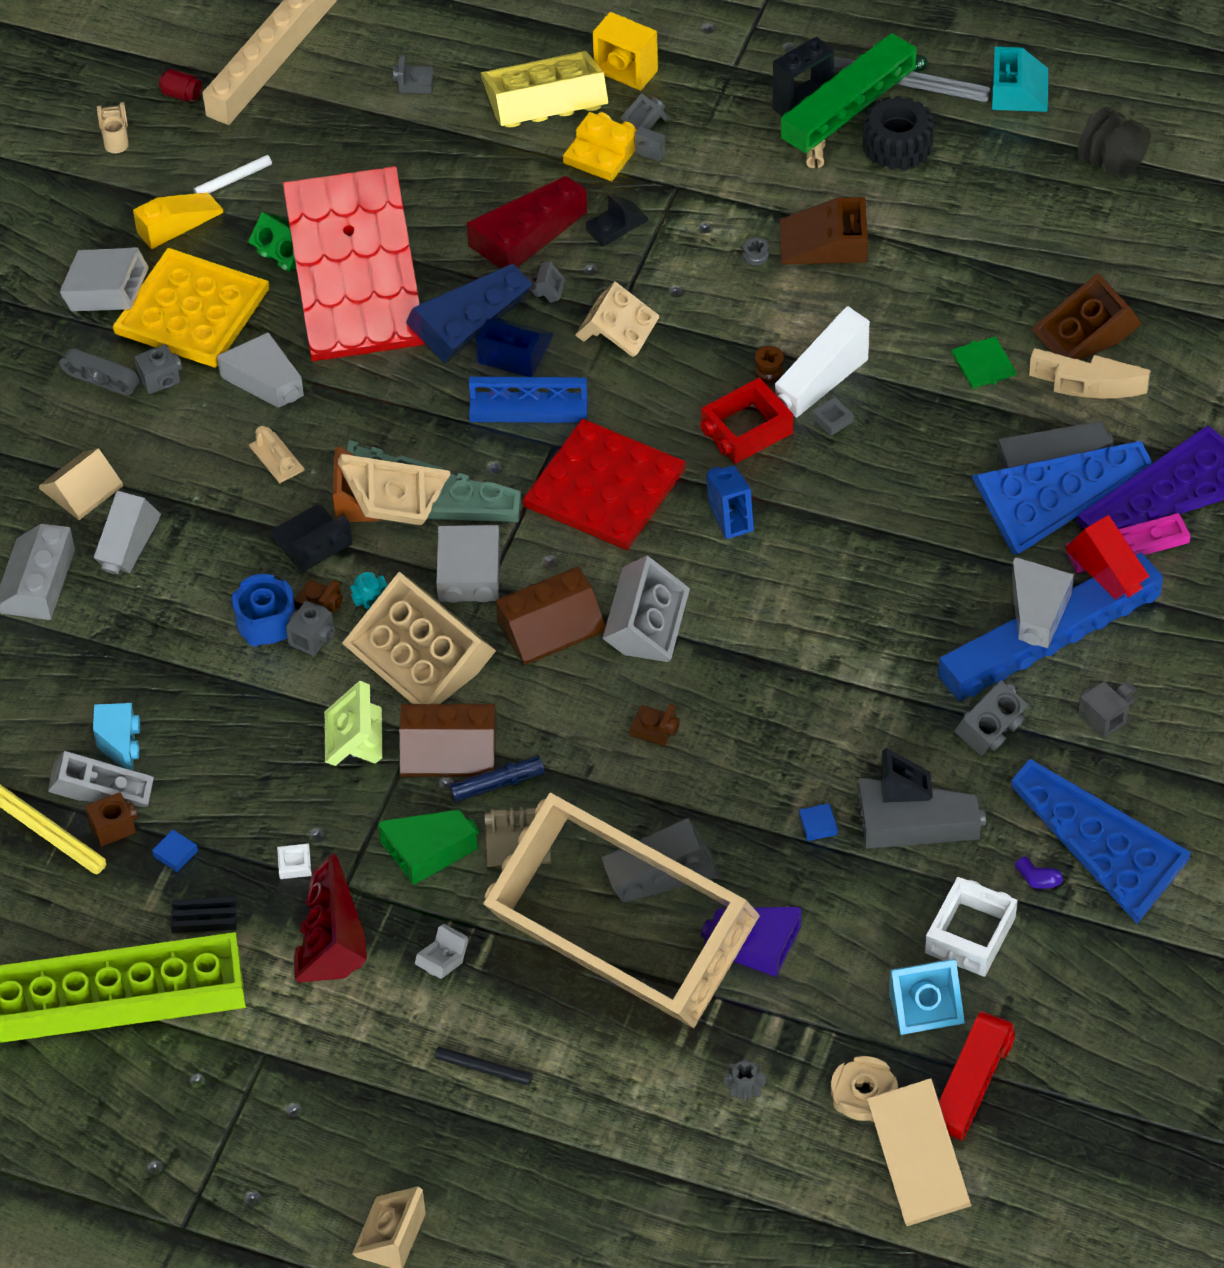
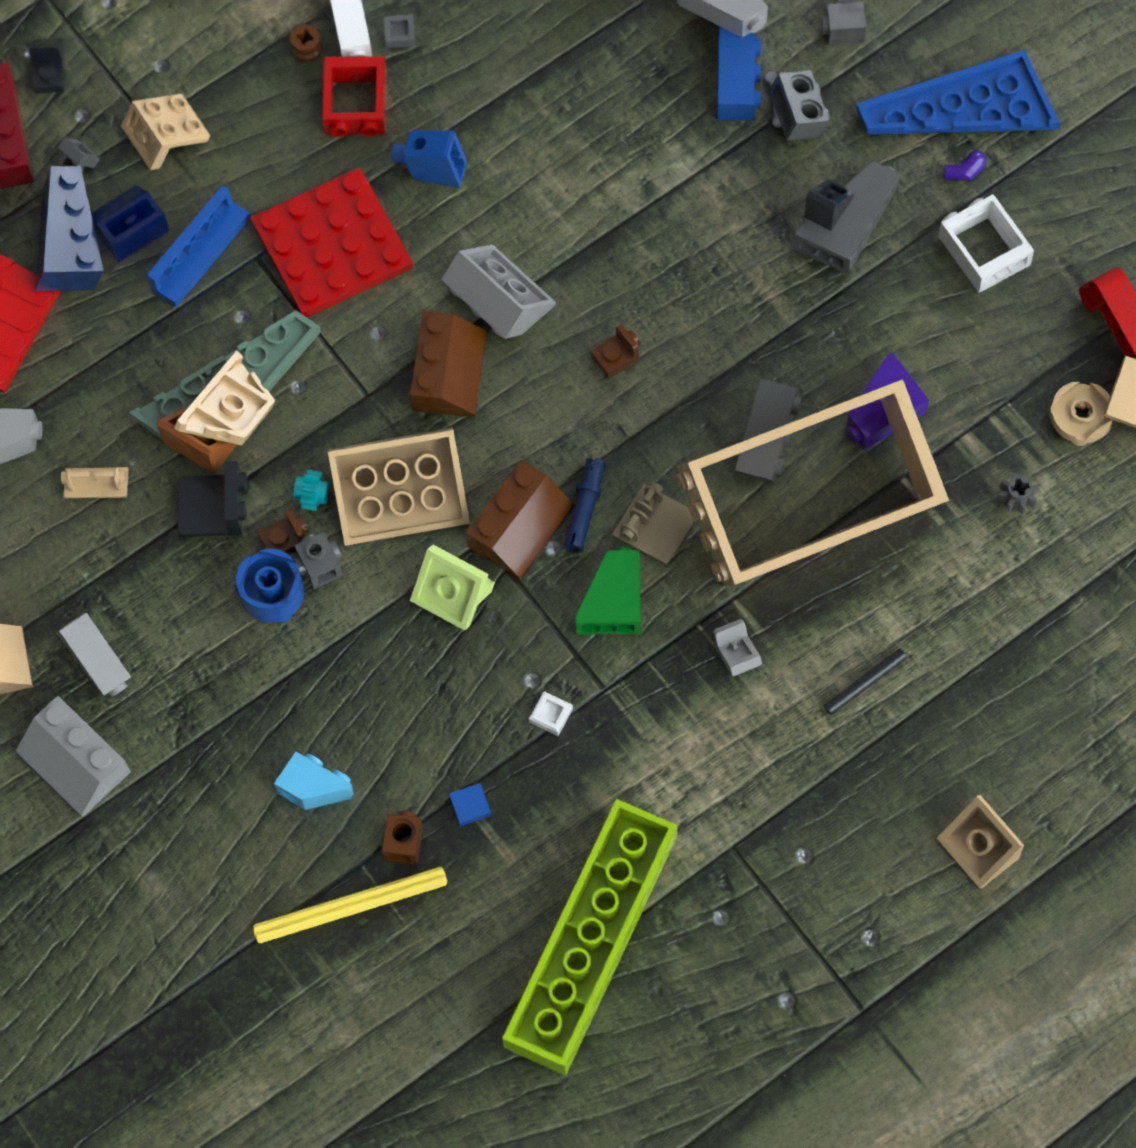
camera: 55 degrees left, 15 degrees up
light grey slope [48,751,154,807] -> none
black tile [171,896,237,933] -> none
dark red wedge [294,853,367,983] -> none
light grey brick [436,525,500,603] -> none
blue tile [799,803,838,841] -> none
medium azure slope [889,958,965,1035] -> none

